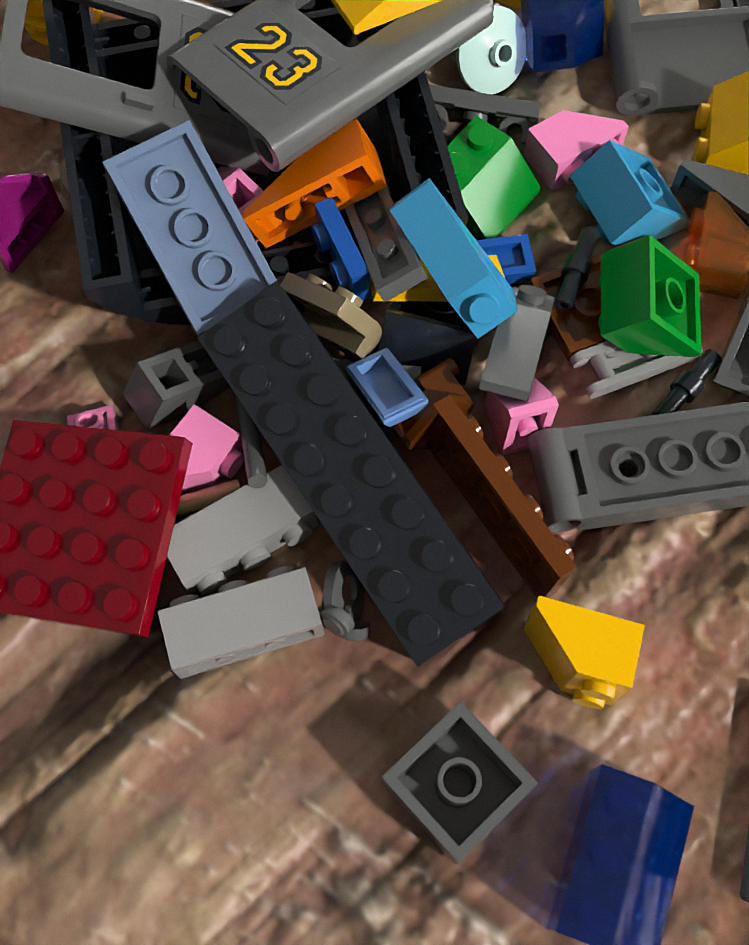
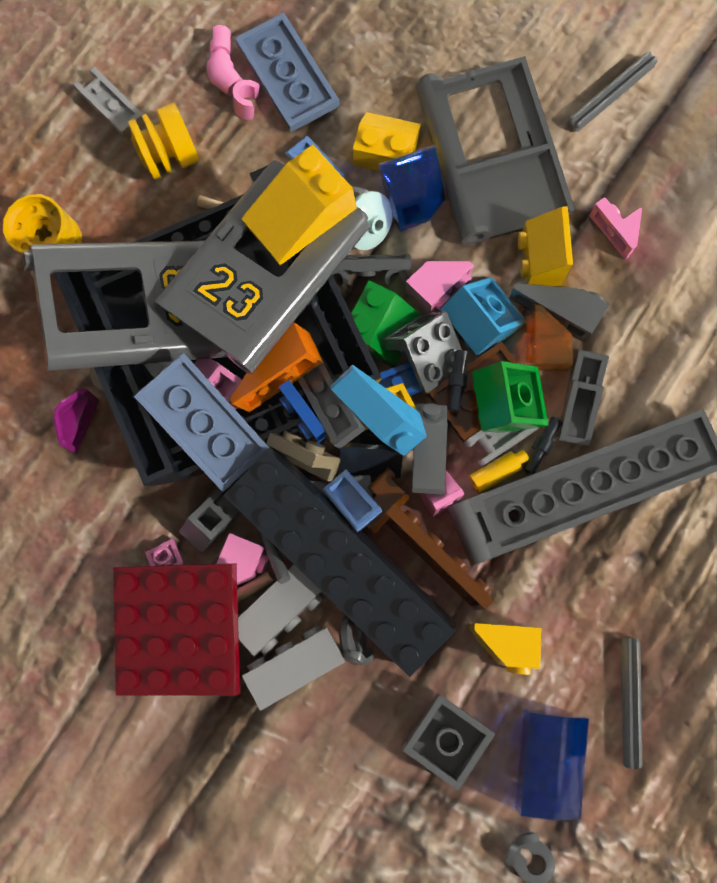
camera: 10 degrees left, 10 degrees up
none -> dark grey bracket [382,311,467,393]
none -> yellow cylinder [468,449,529,494]

